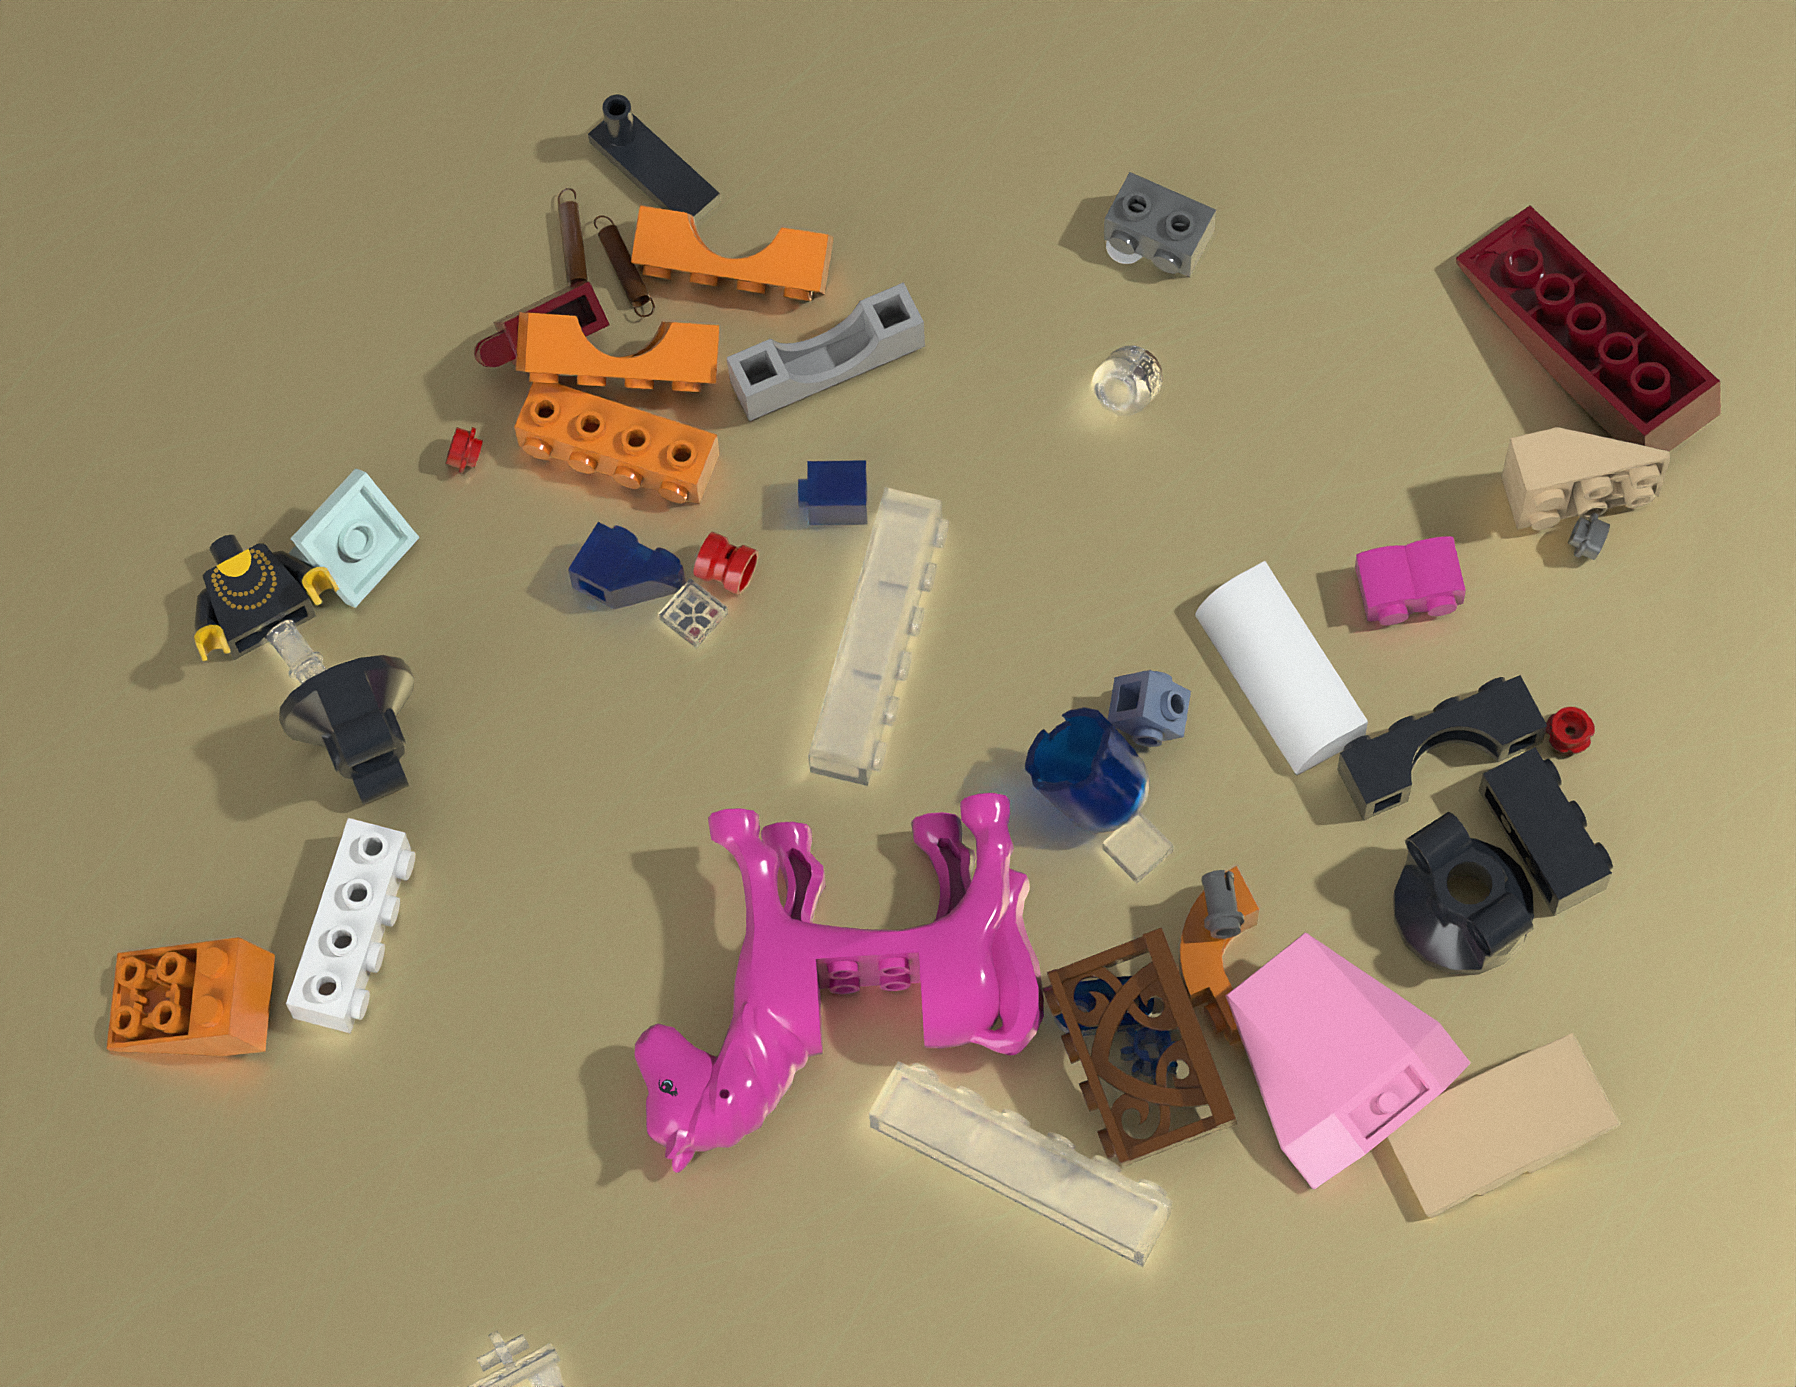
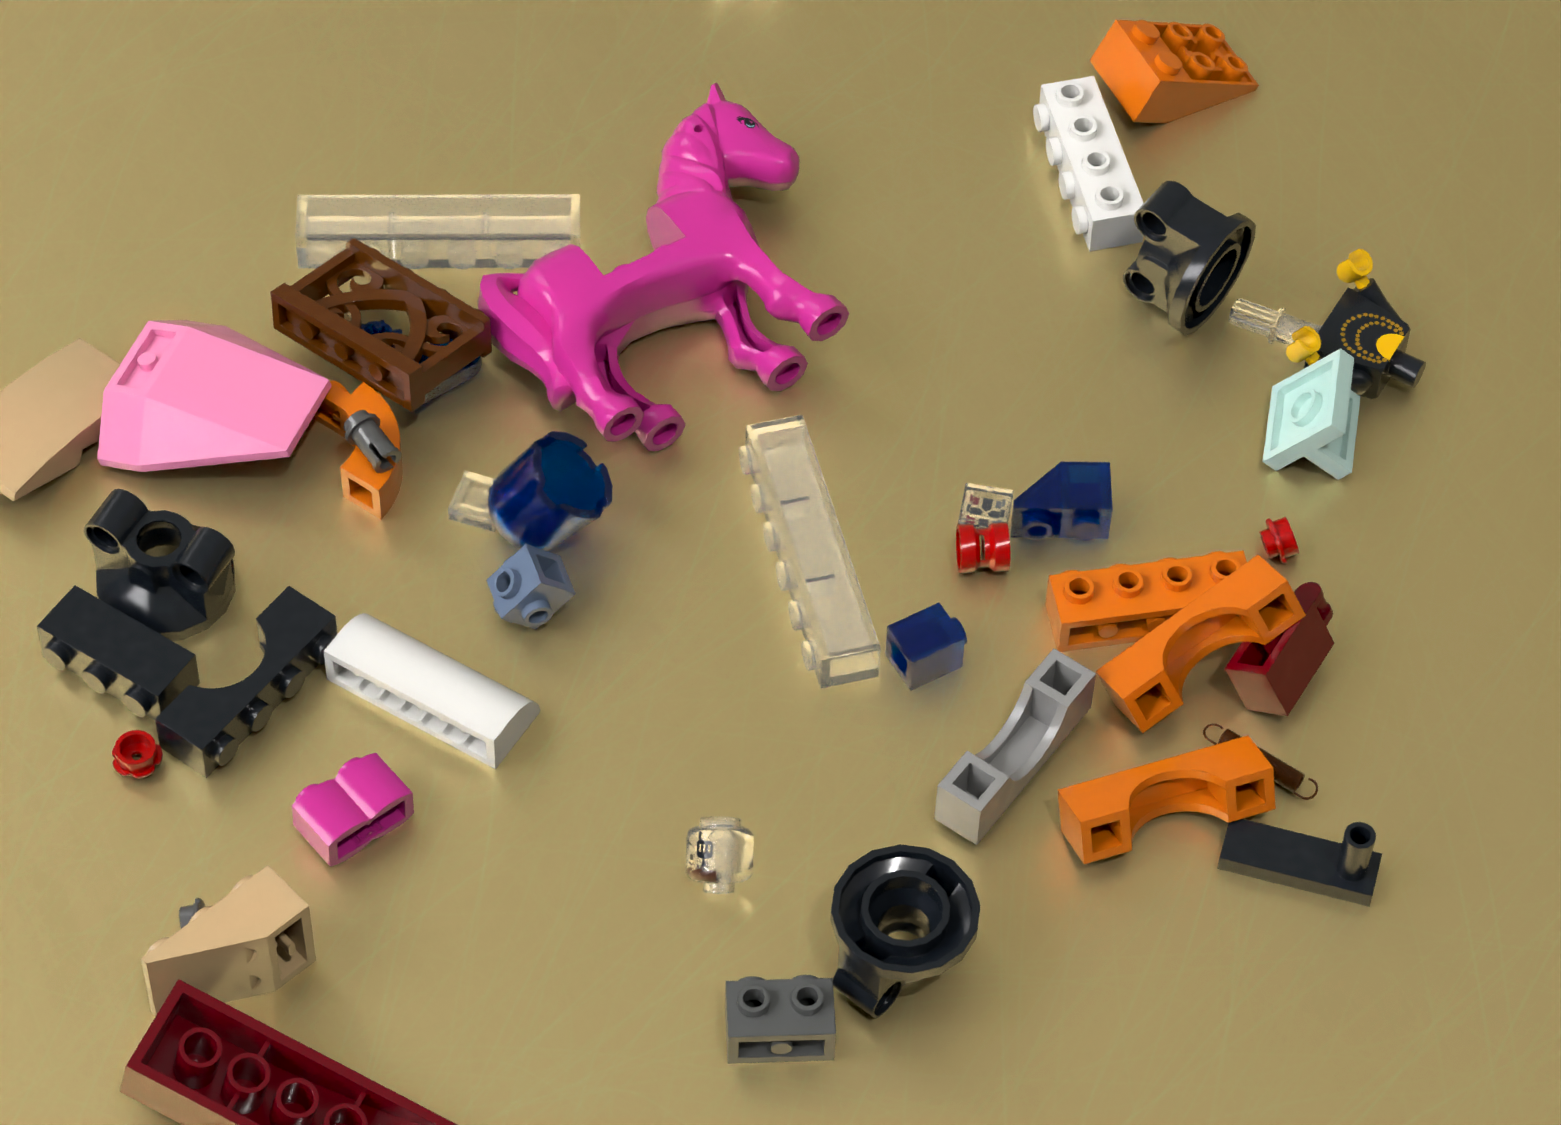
camera: 145 degrees right, 15 degrees down
reddish brown piece [558,188,588,286] -> none
none -> black piece [830,844,980,1018]

